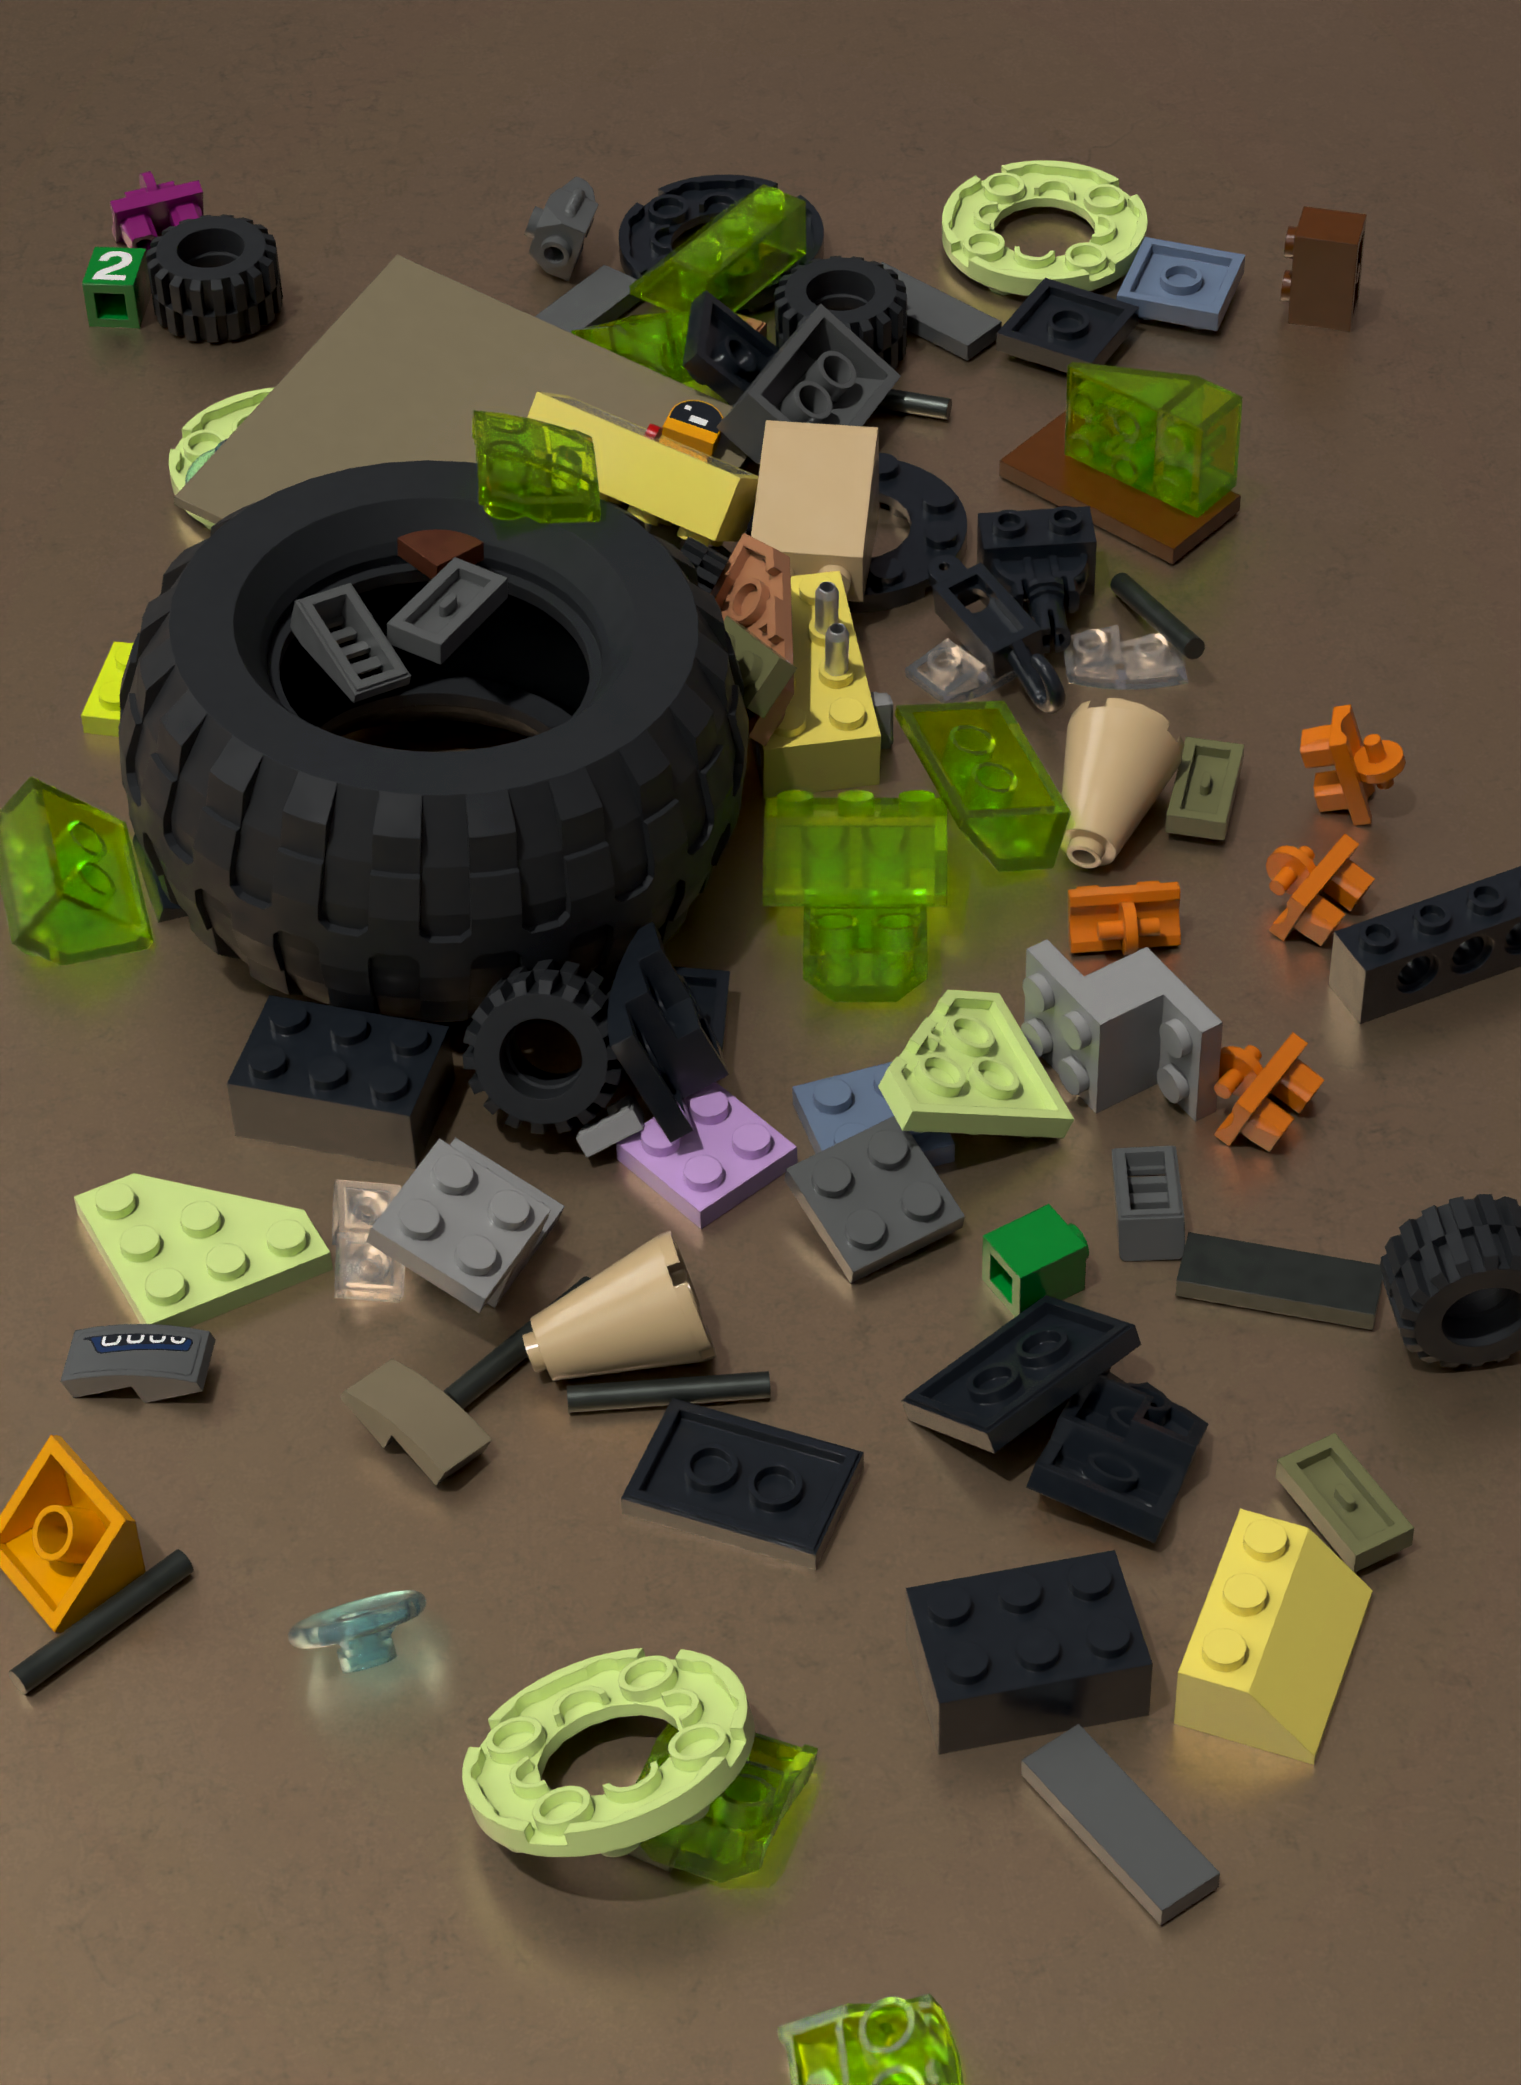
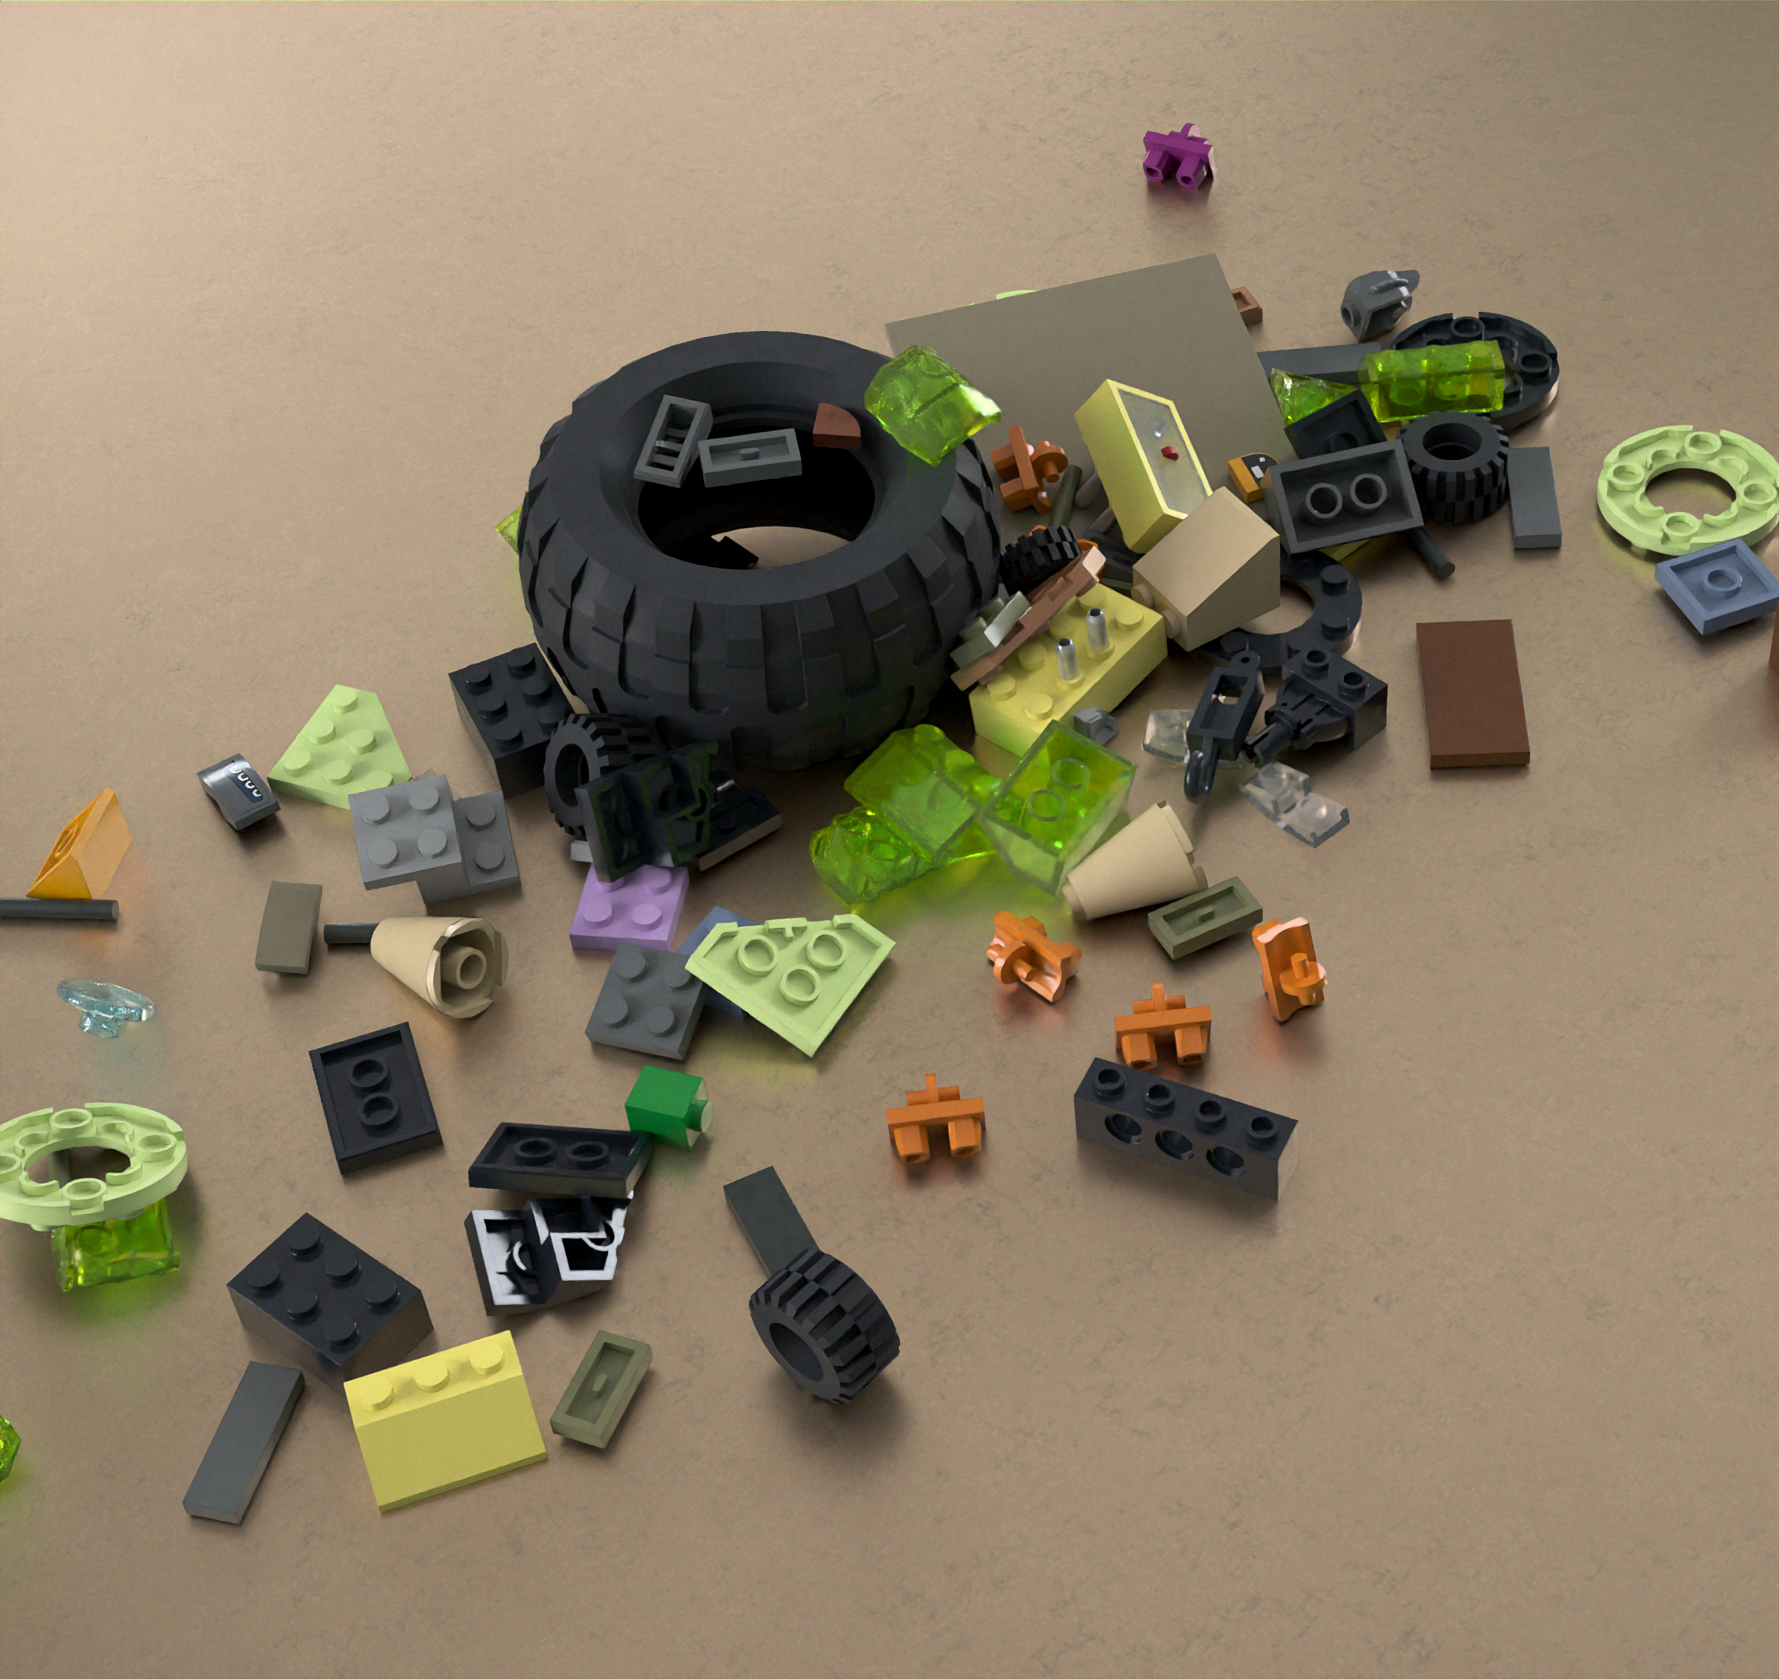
camera: 55 degrees right, 0 degrees up
green brick [82,247,152,329] -> none
black tyre [146,214,283,342] -> none
pearl dark grey bar [567,1371,771,1413] -> none
black plate [996,278,1139,380] -> none
light grey bracket [1021,939,1223,1122] -> none
clear neon green slope [1064,362,1243,518] -> none
pearl dark grey bar [1110,573,1205,660] -> none
dark grey slope [1112,1145,1185,1262] -> none

